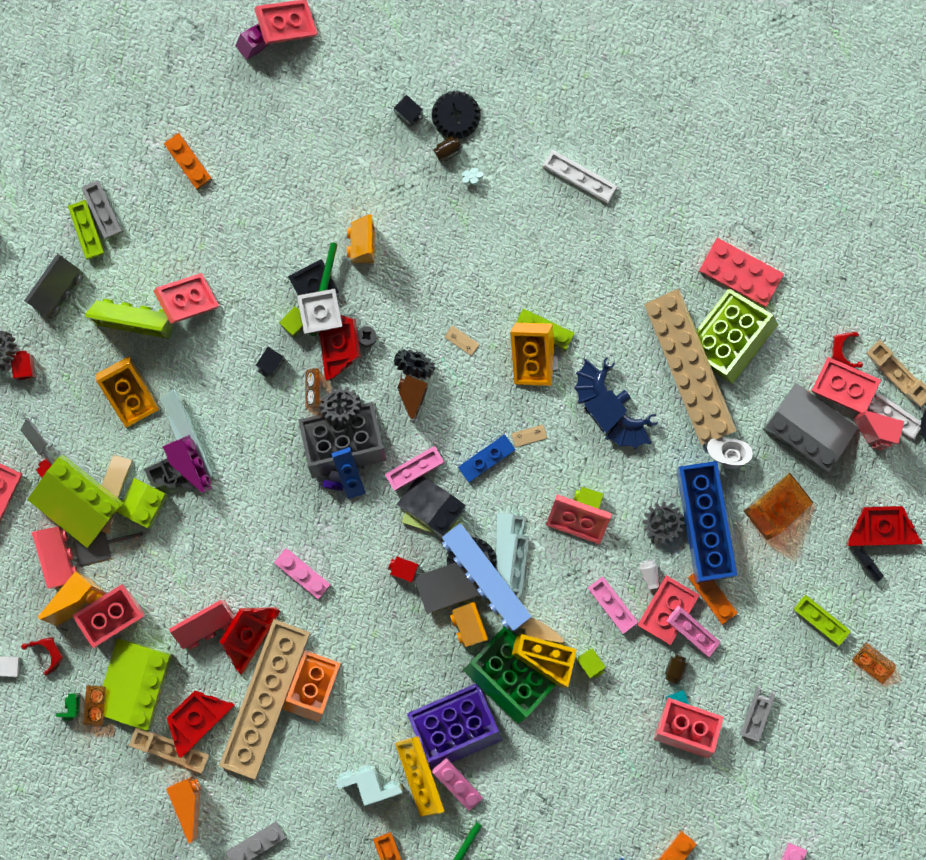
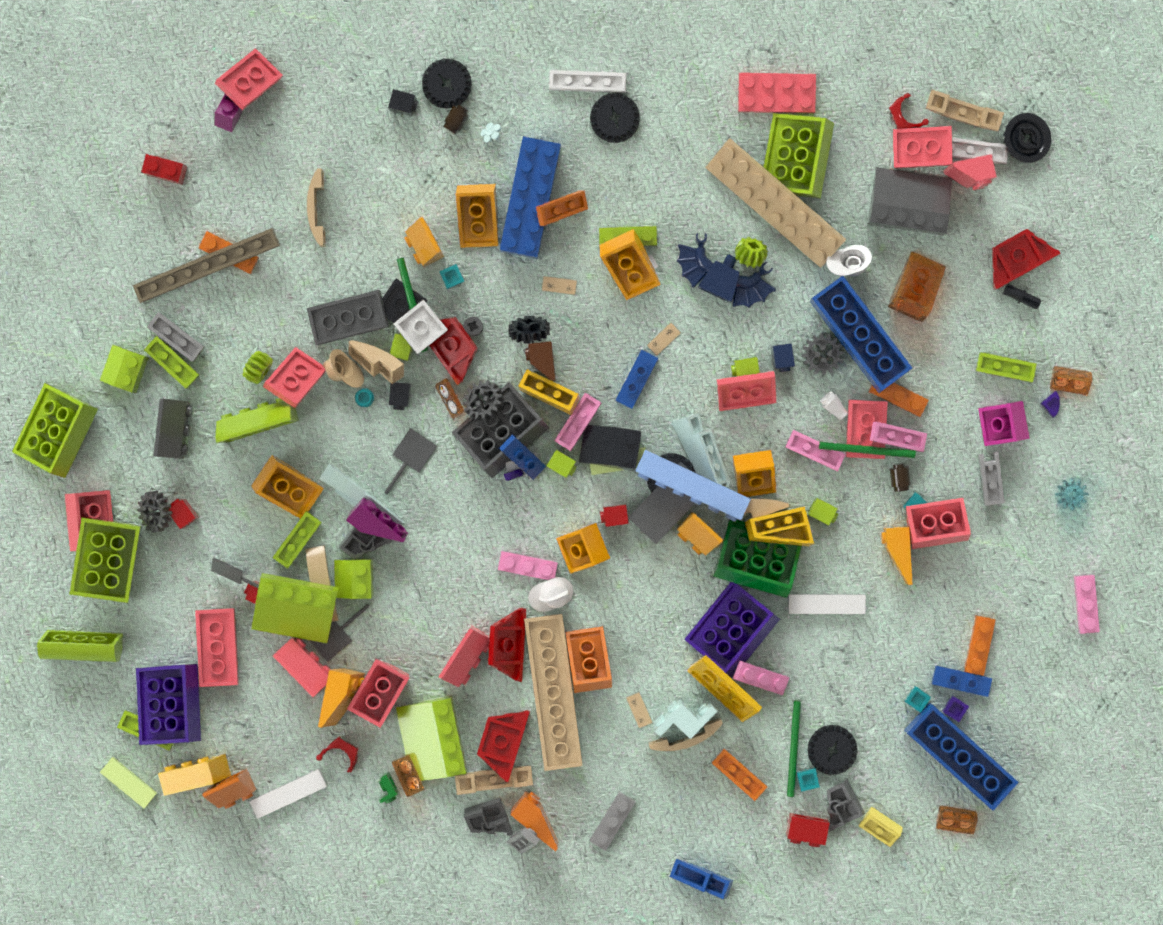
camera: 30 degrees left, 5 degrees up
none -> lime slope [100,344,149,393]
none -> dark tan tile [132,228,281,303]
none -> red brick [141,154,187,185]
none -> lime gear [242,351,273,384]
none -> lime plate [272,511,322,569]
none -> tan slope [307,168,326,247]
none -> dark grey tile [307,290,389,346]
none -> tan piece [323,349,364,388]
none -> tan slope [349,340,404,384]
none -> teal plate [355,388,374,407]
none -> dark grey piece [384,428,437,494]
none -> teal plate [439,264,465,290]
none -> light orange slope [455,184,499,248]
none -> dark grey slope [464,798,513,836]
none -> blue brick [500,136,561,259]
none -> light grey plate [507,827,540,854]
none -> yellow brick [518,369,580,415]
none -> white piece [528,577,573,612]
none -> orange plate [536,190,588,226]
none -> lime brick [547,450,577,478]
none -> light orange slope [556,523,610,574]
none -> black gear [590,92,640,143]
none -> tan sticker [626,692,652,728]
none -> tan slope [648,718,723,751]
none -> light orange slope [733,450,776,497]
none -> lime gear [735,237,768,268]
none -> dark blue brick [771,343,795,372]
none -> white tile [788,594,866,614]
none -> green piece [819,442,916,458]
none -> light orange slope [881,527,913,585]
none -> dark pink slope [978,401,1030,446]
none -> dark purple tile [1040,391,1060,418]
none -> clear light blue gear [1055,478,1089,511]

